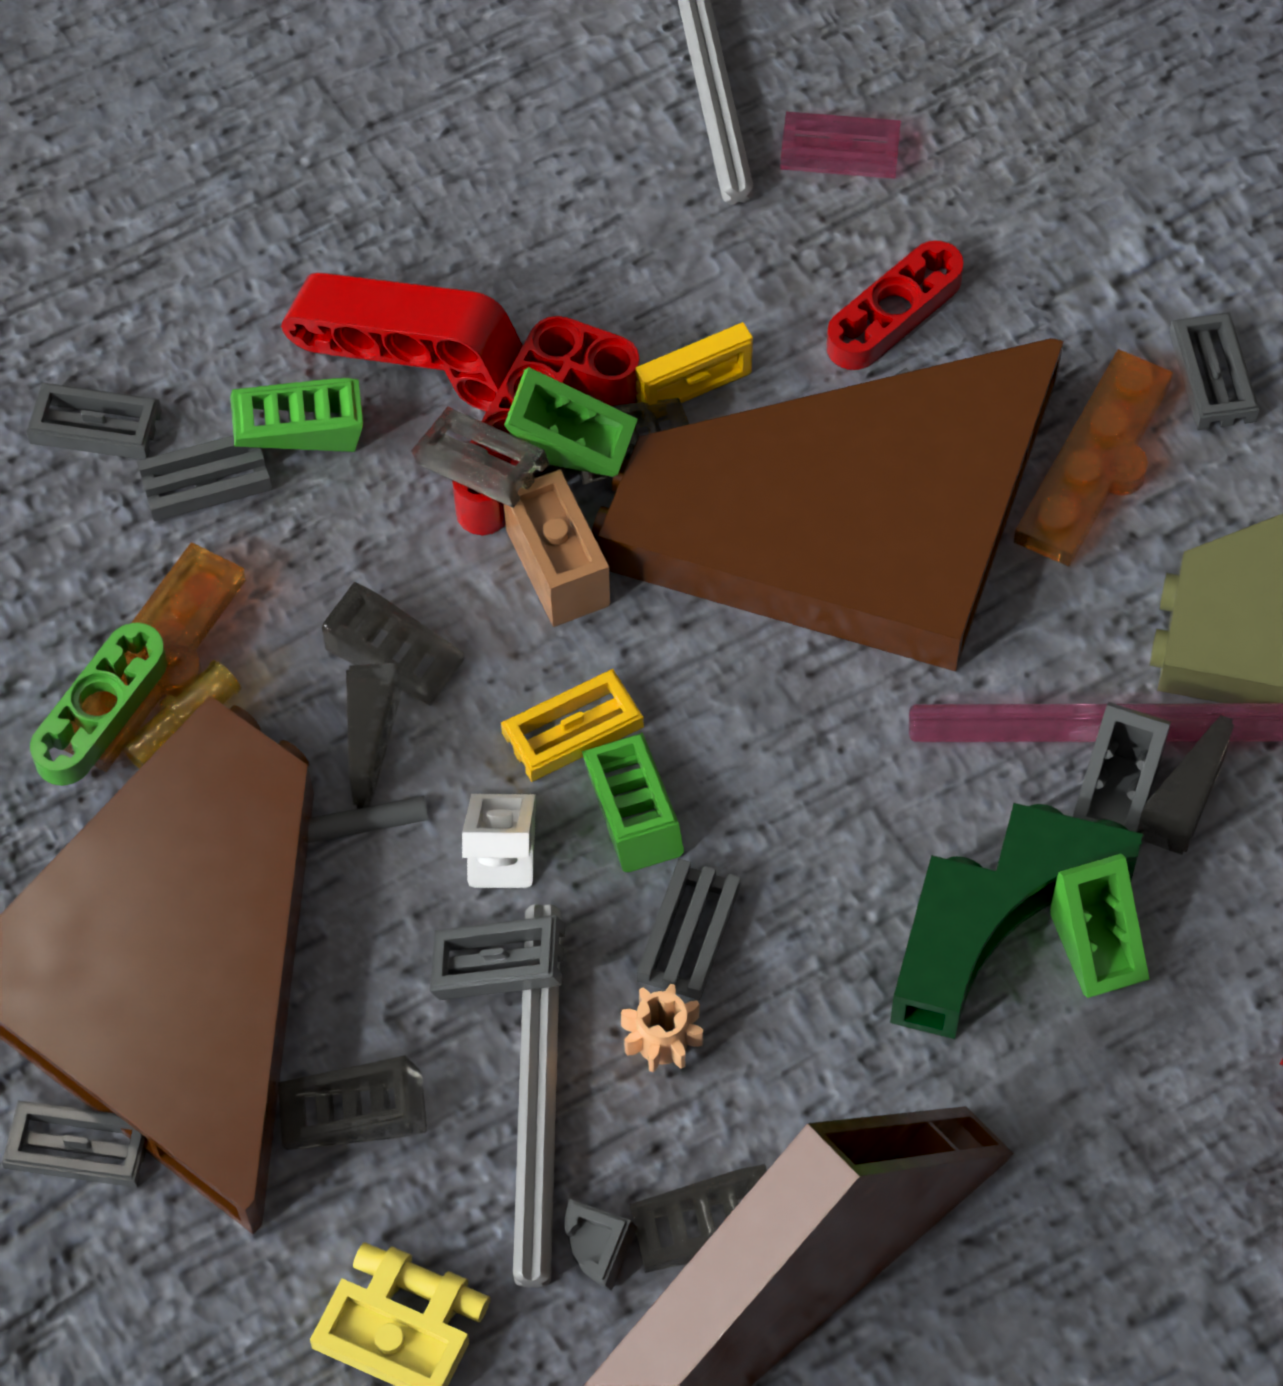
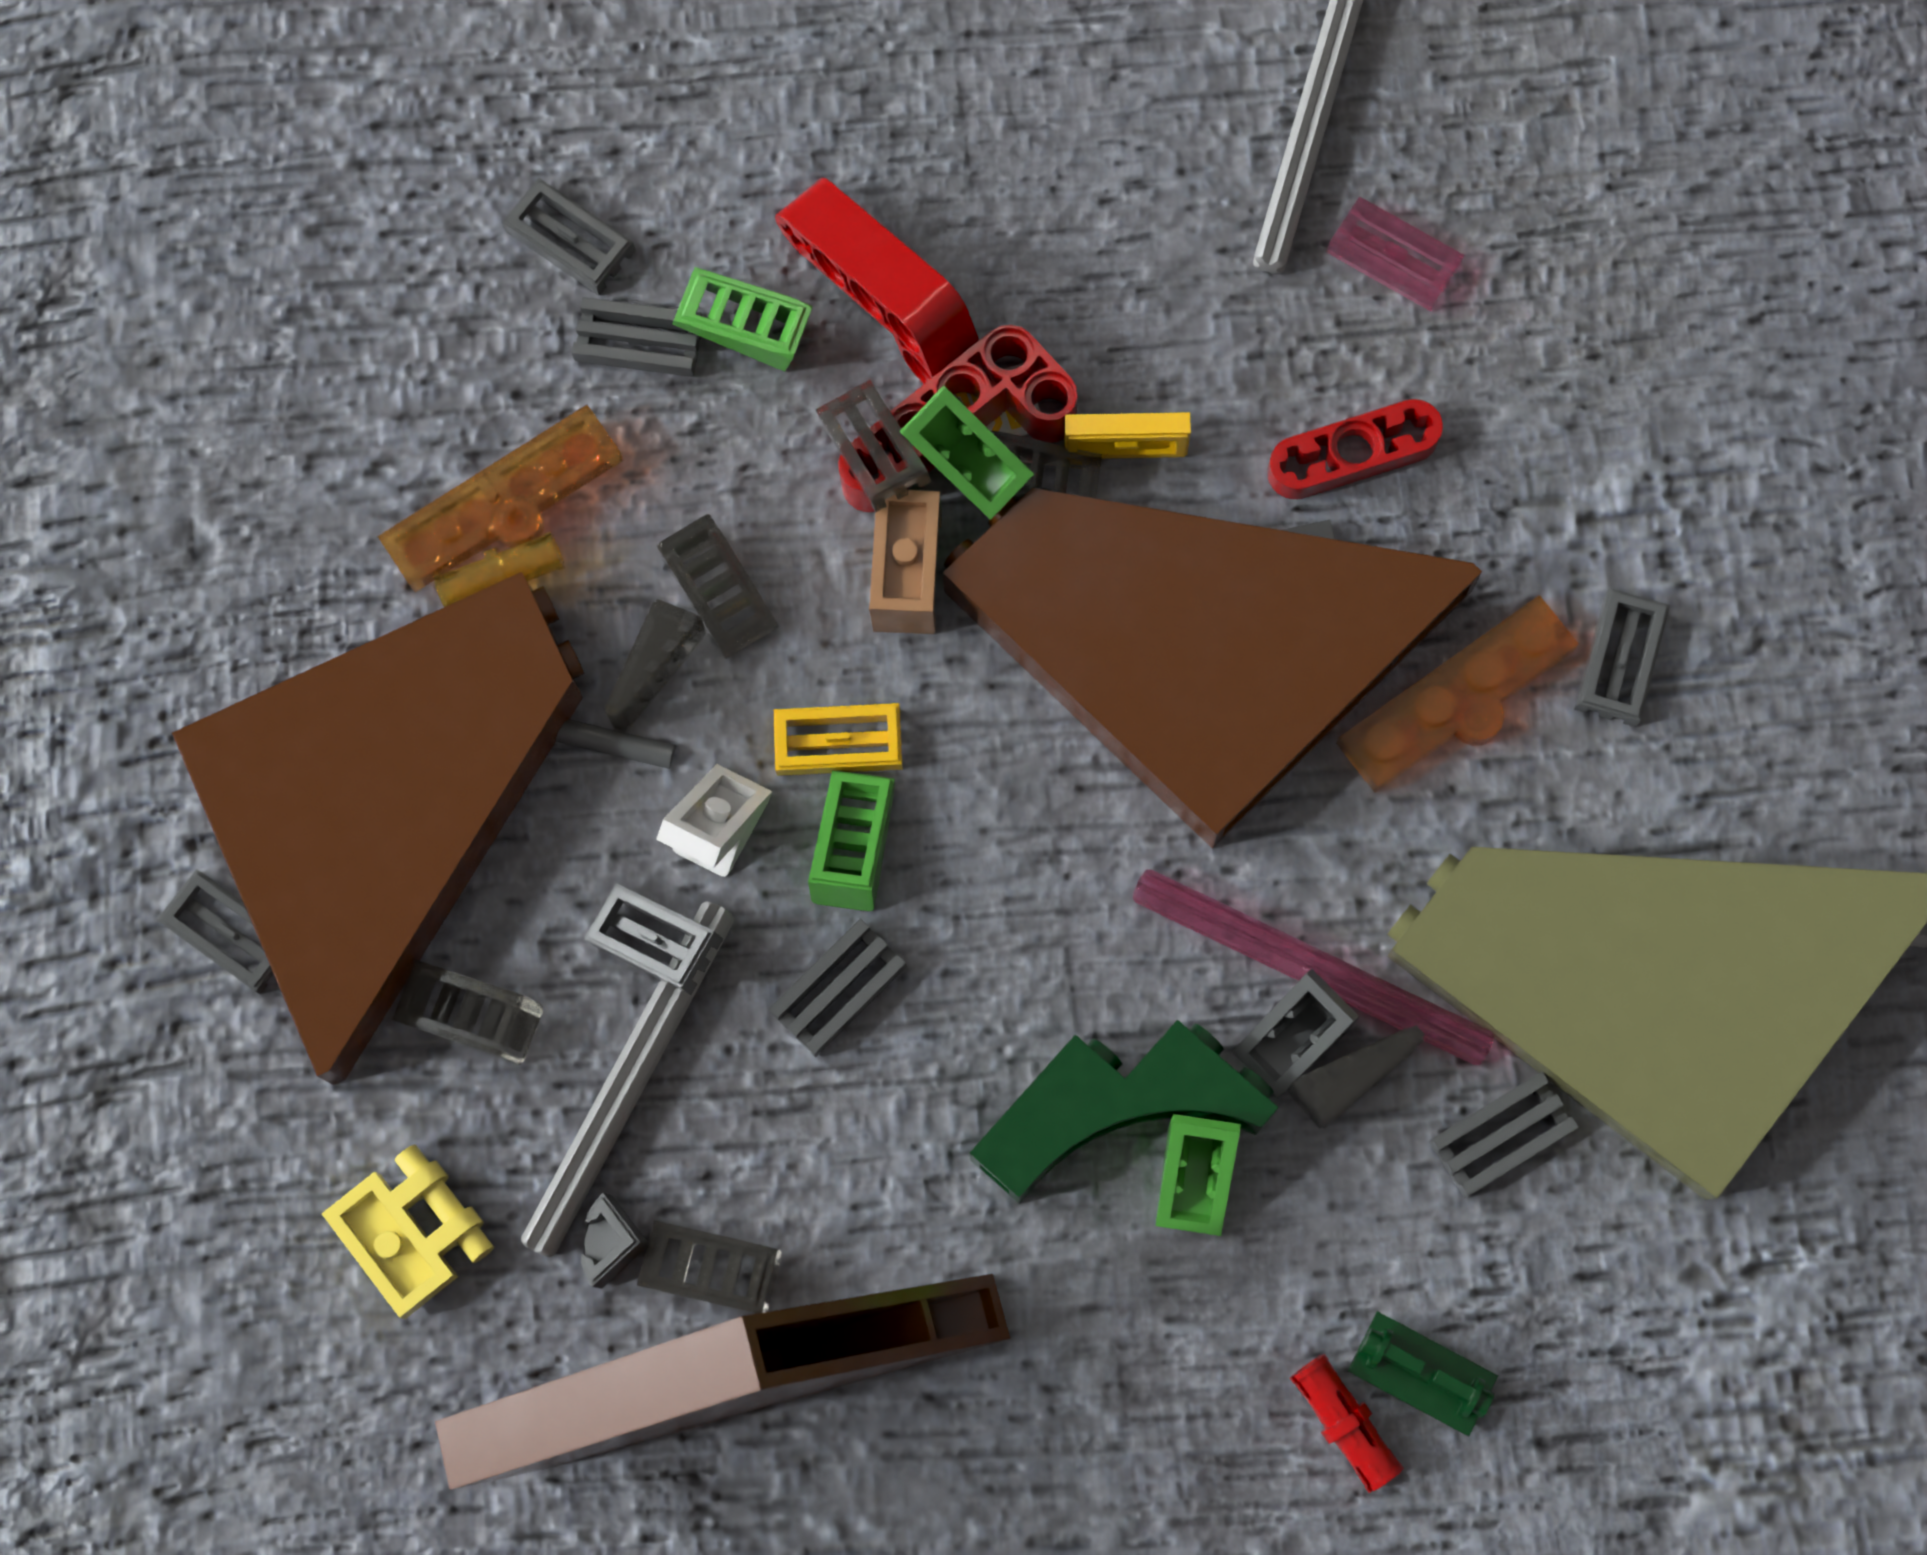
camera: 30 degrees right, 15 degrees up
bright green beam [30,623,168,786] -> none
light nougat gear [621,984,703,1072] -> none

